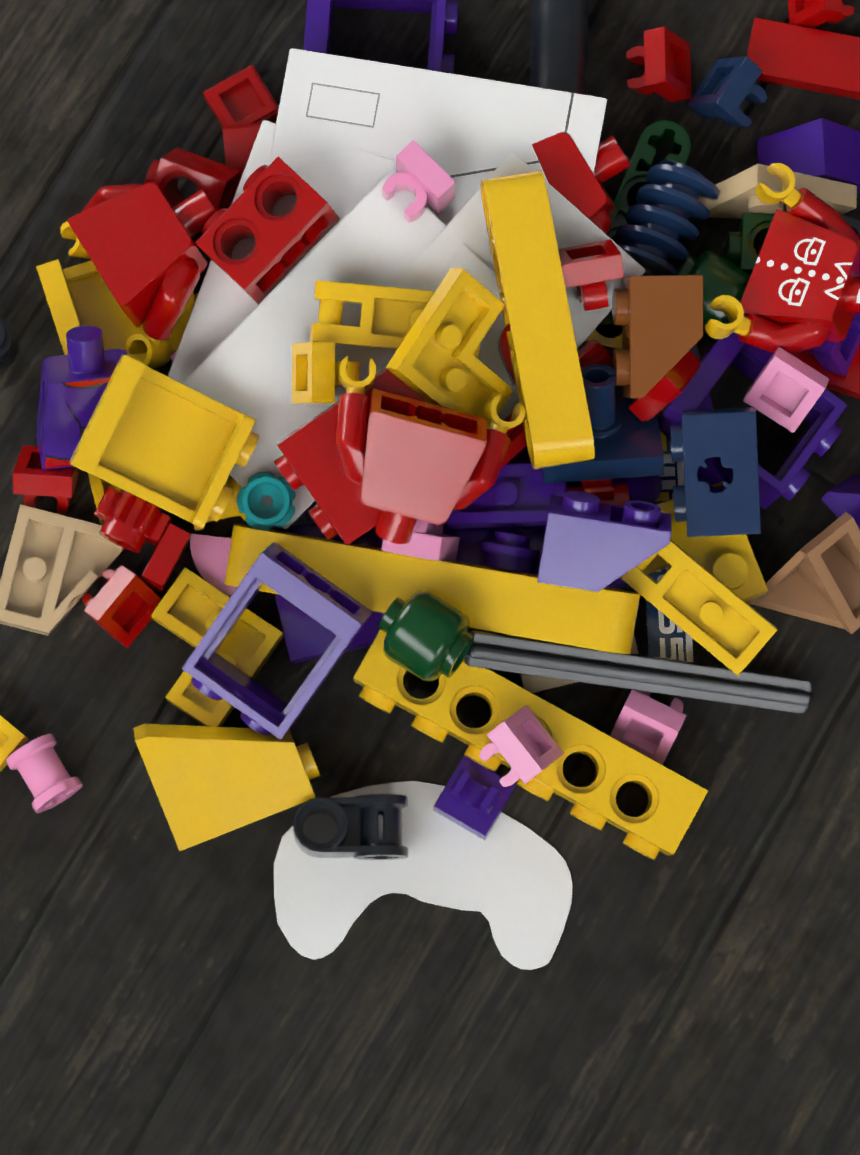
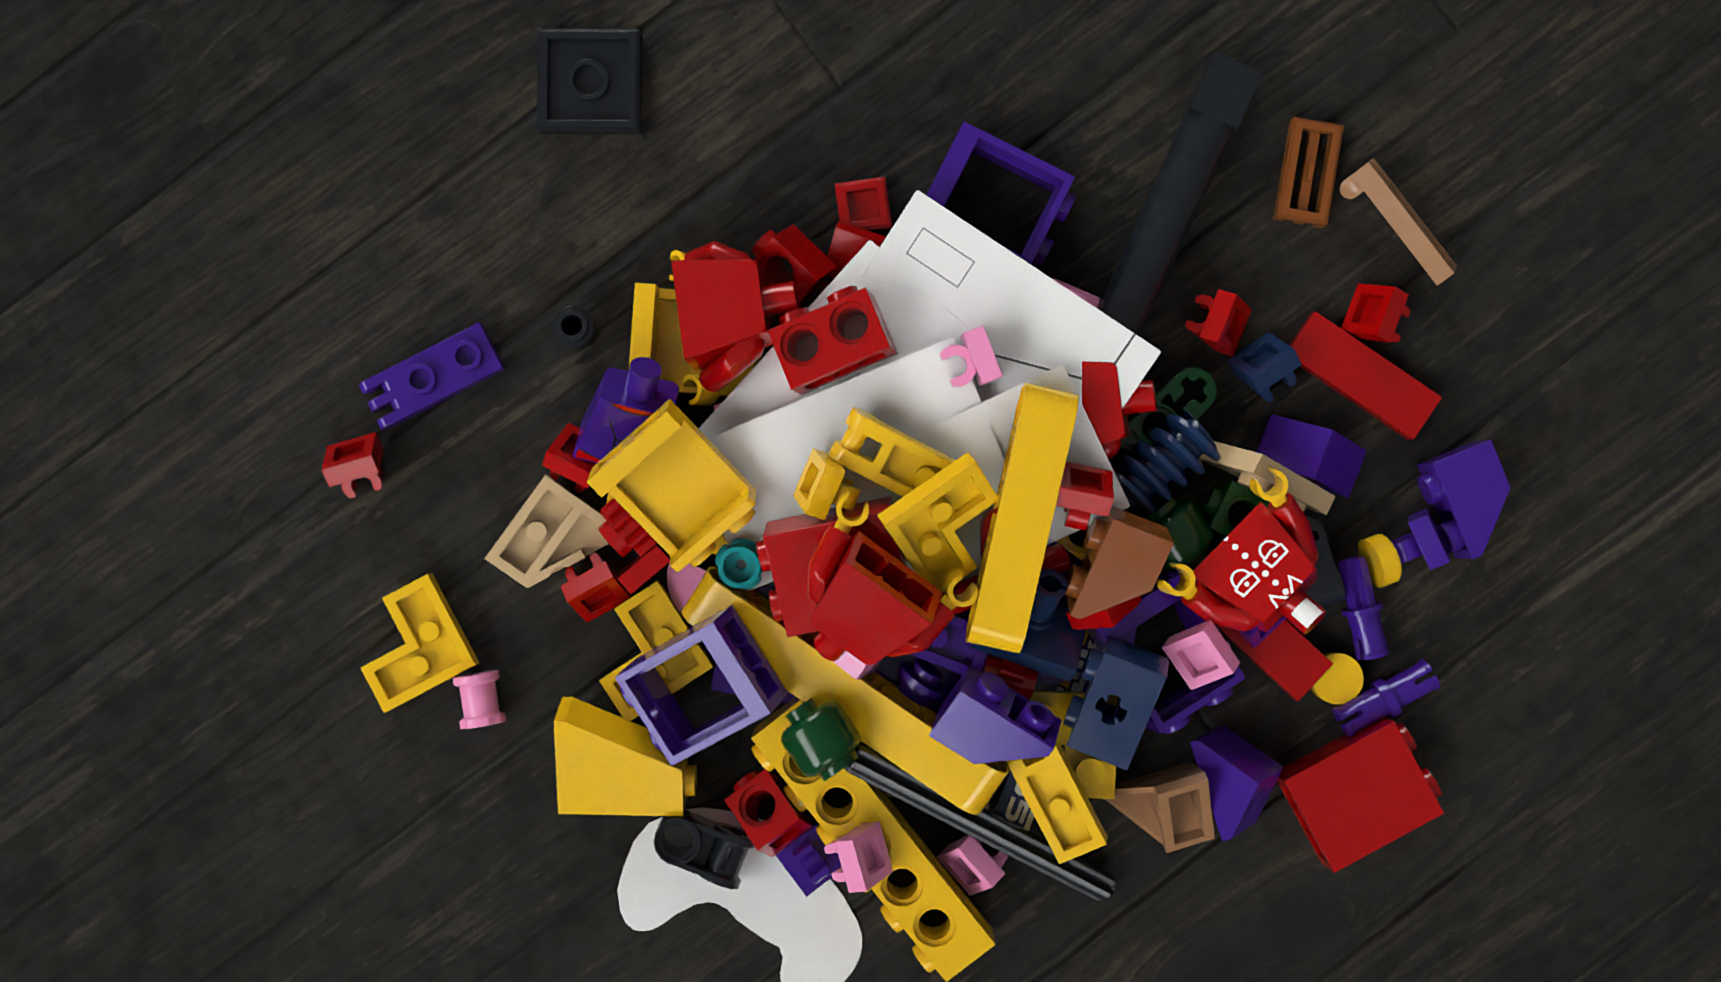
camera: 20 degrees right, 10 degrees up
none -> red brick [724,769,813,857]

